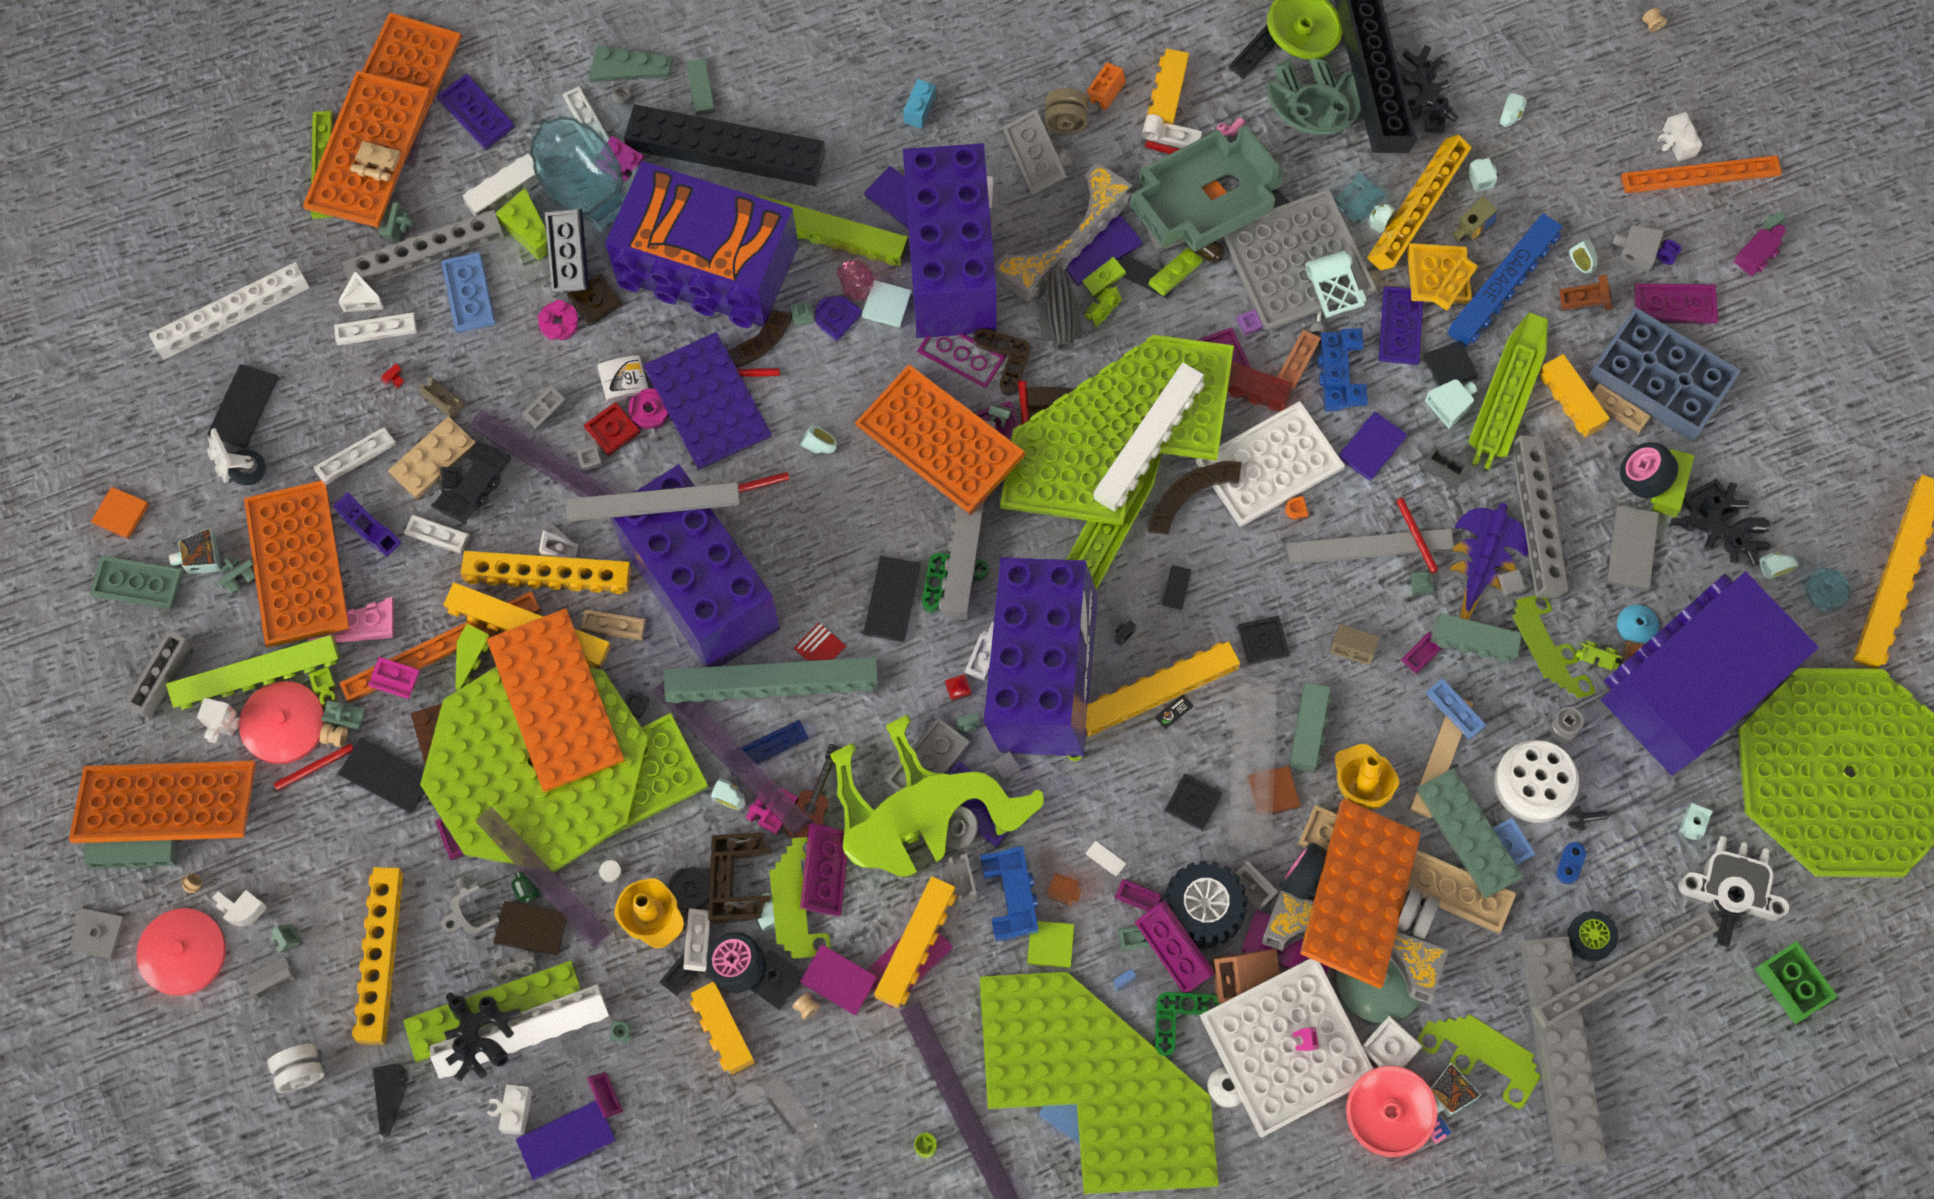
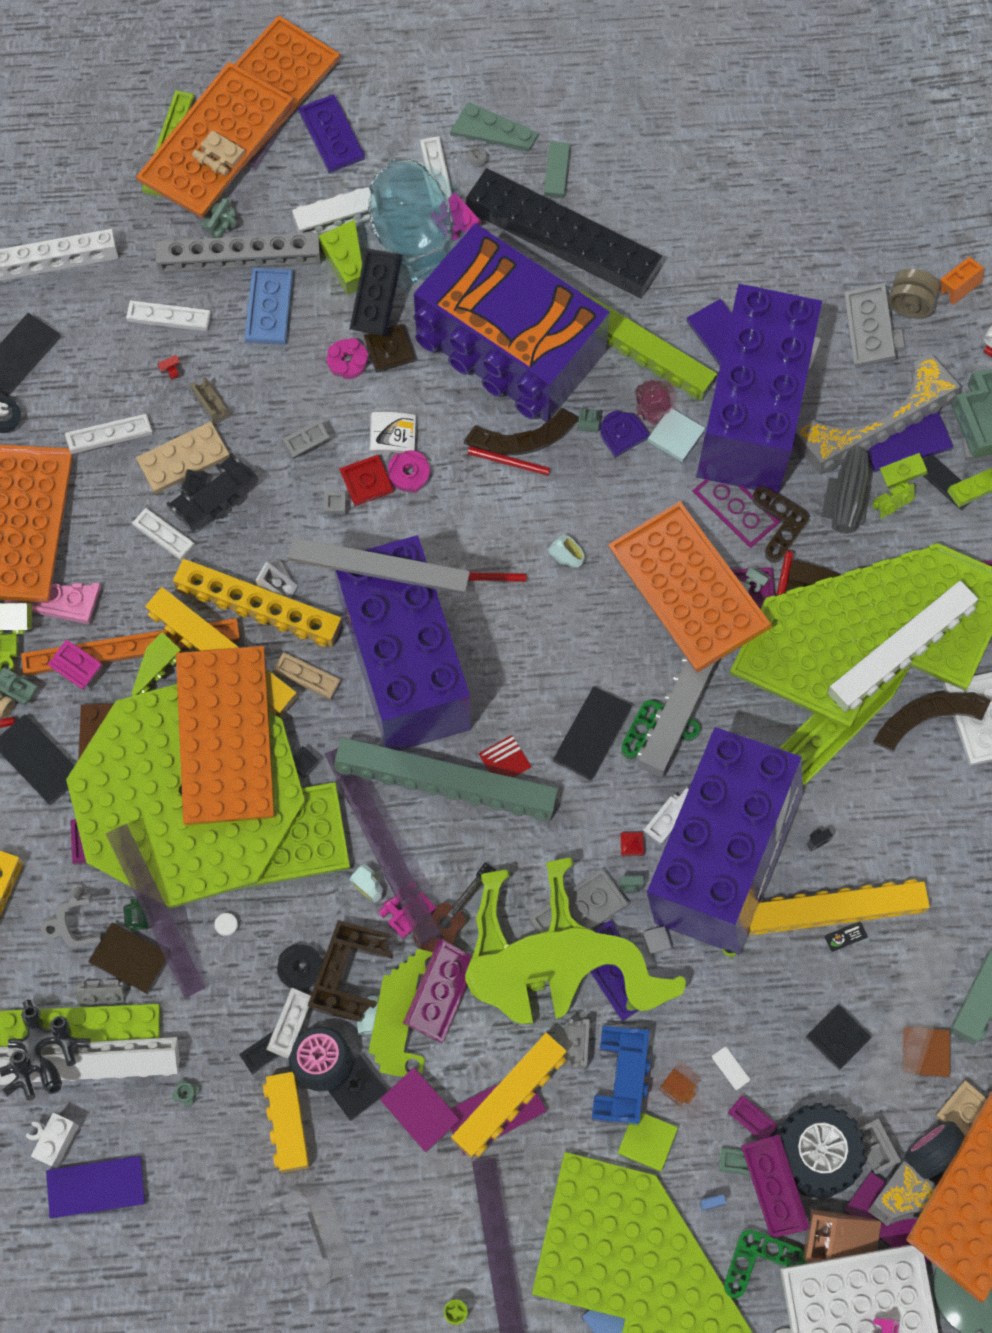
camera: 15 degrees right, 0 degrees up
dark purple arch [332,492,402,557] -> none
white slope [339,272,384,312] -> none
clear purple plate [469,410,616,498] -> none
magenta tile [587,1072,624,1118] -> none
yellow piece [614,878,684,949] -> none
dark purple plate [644,332,771,471] -> none
clear blue tile [723,720,809,776] -> none
tan wheel [792,992,820,1020] -> none
medium azure brick [903,79,936,129] -> none
light grey dish [946,807,978,850] -> none
black tile [1162,565,1192,610] -> none
black tile [1238,616,1290,665] -> none

